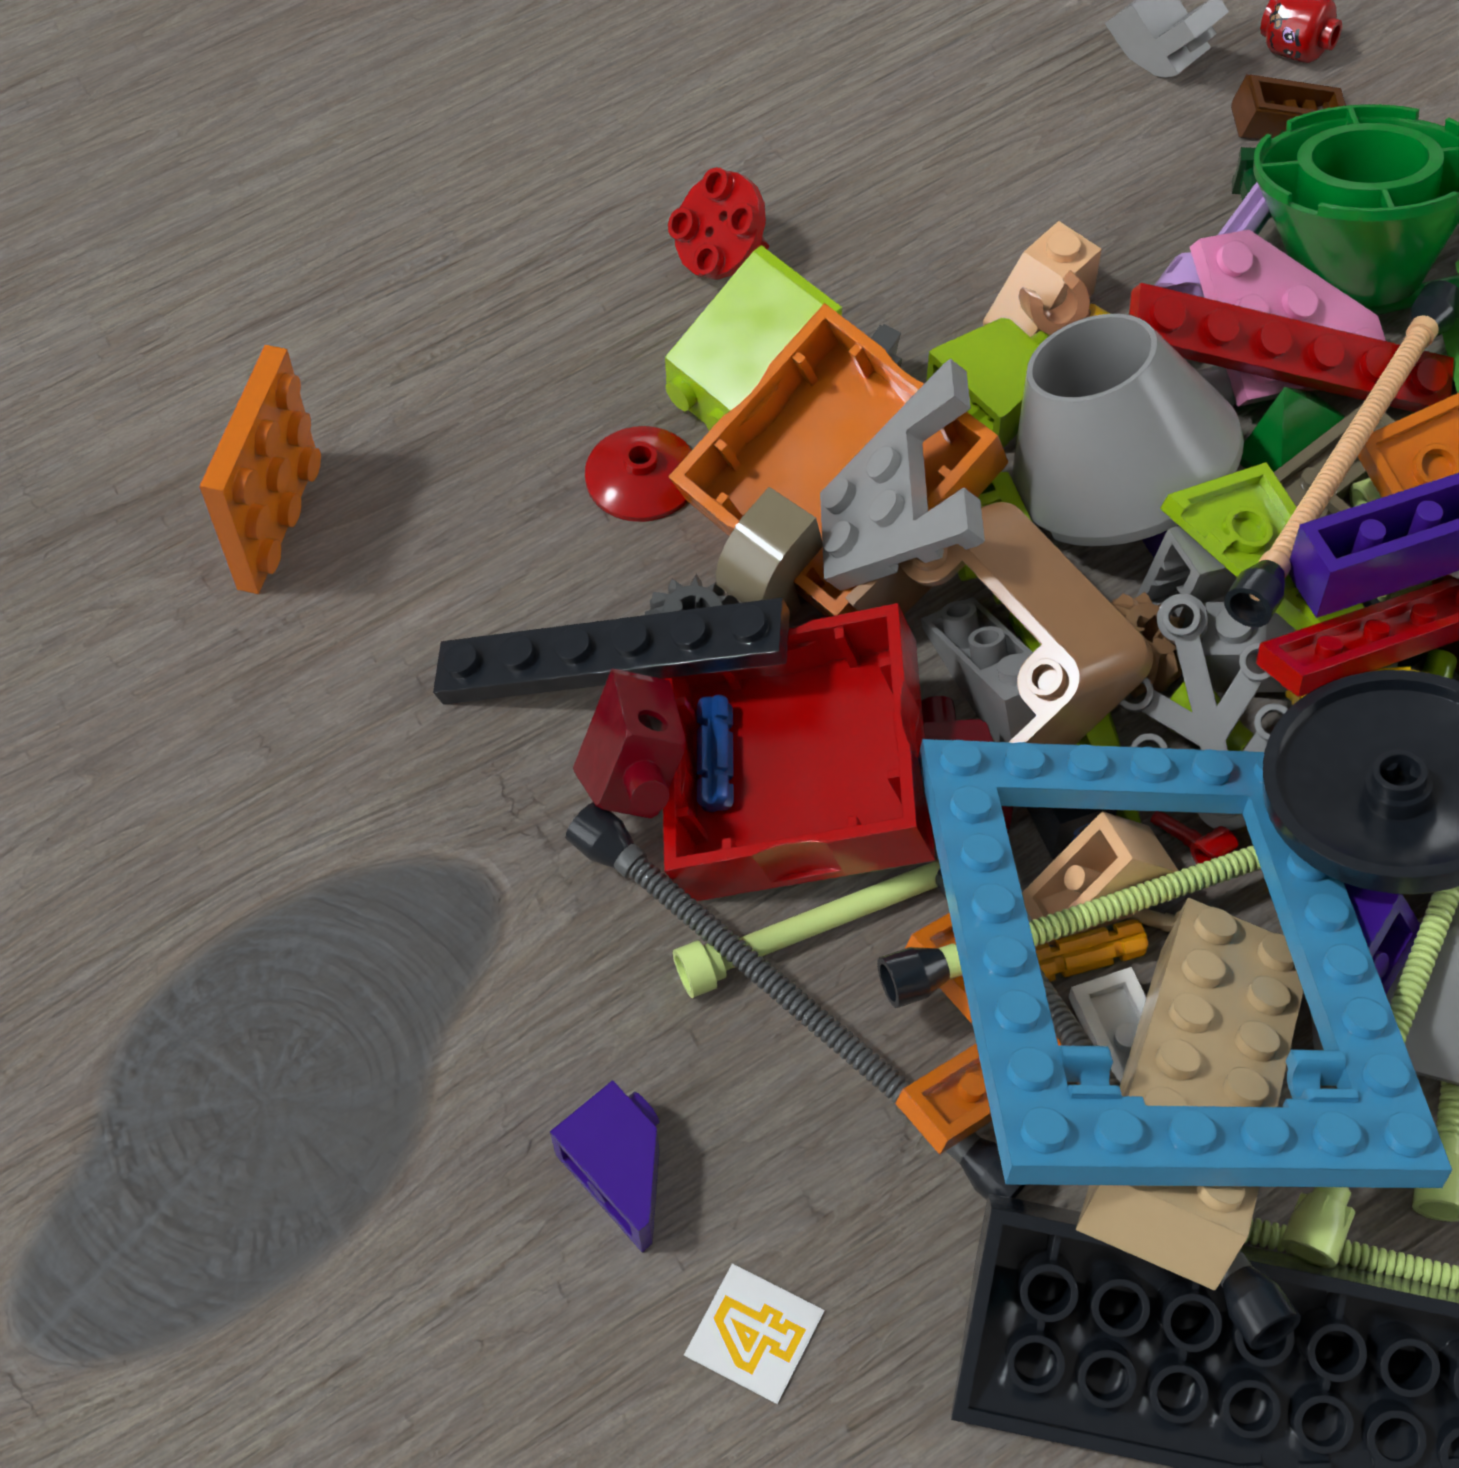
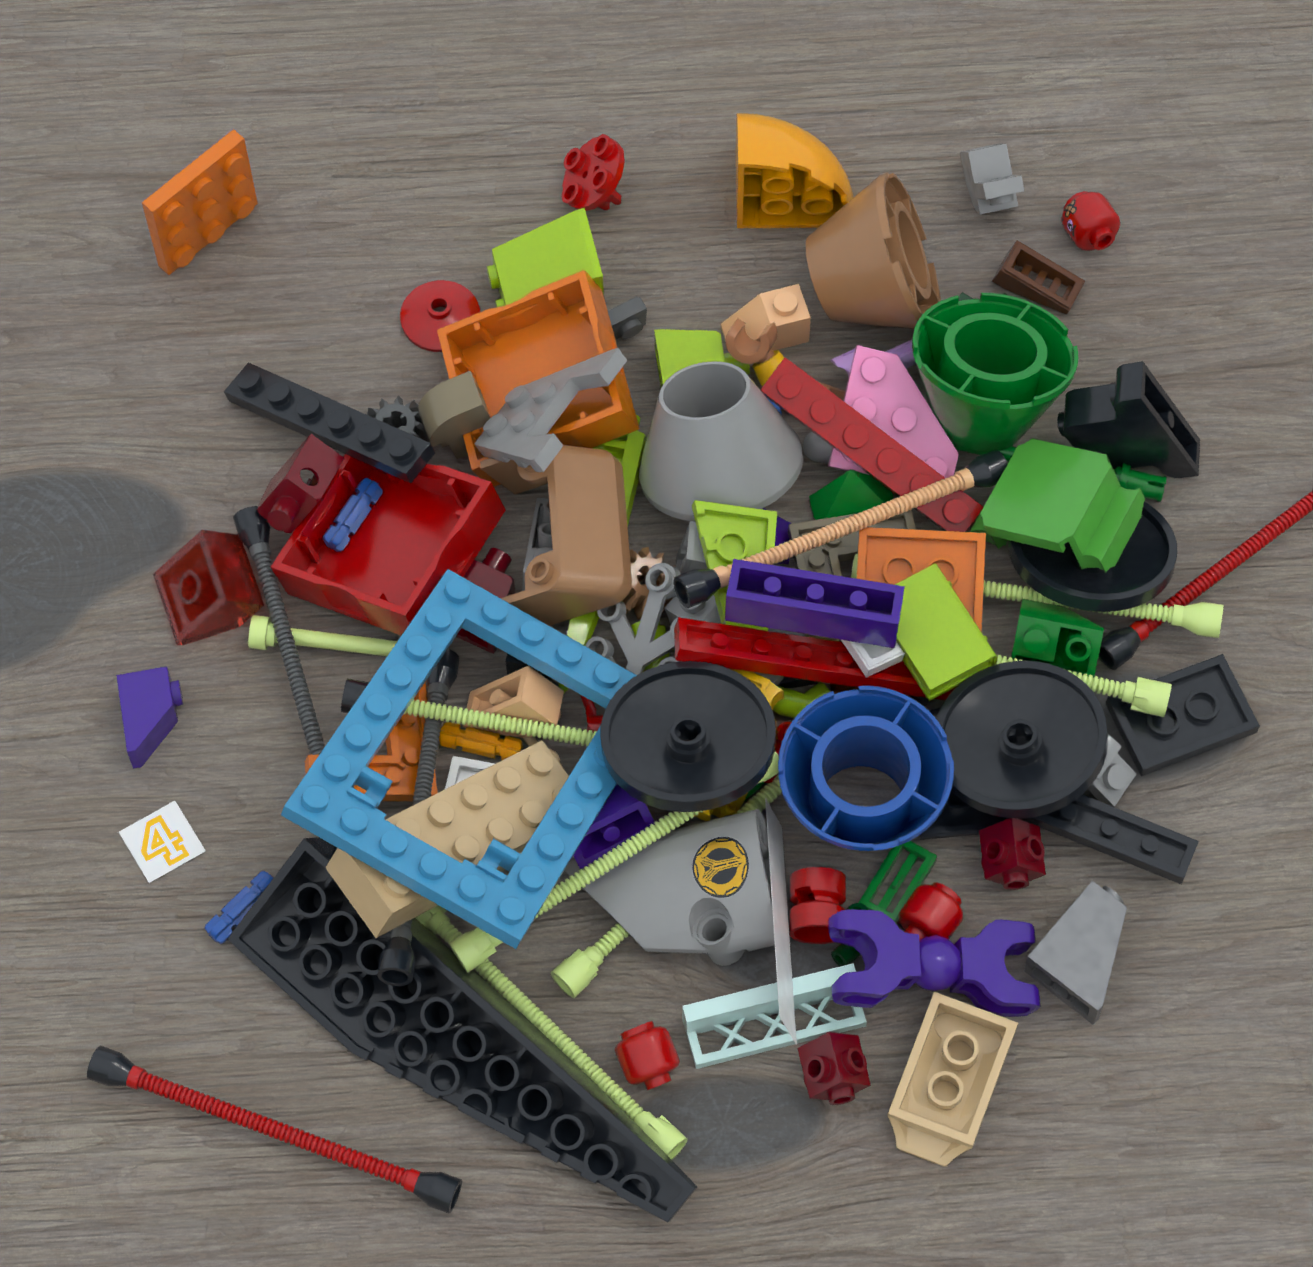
camera: 30 degrees right, 5 degrees up
none -> clear red slope [153,530,264,645]
none -> blue axle [205,871,274,944]
none -> light orange brick [736,113,854,228]
none -> medium nougat cone [806,172,941,329]

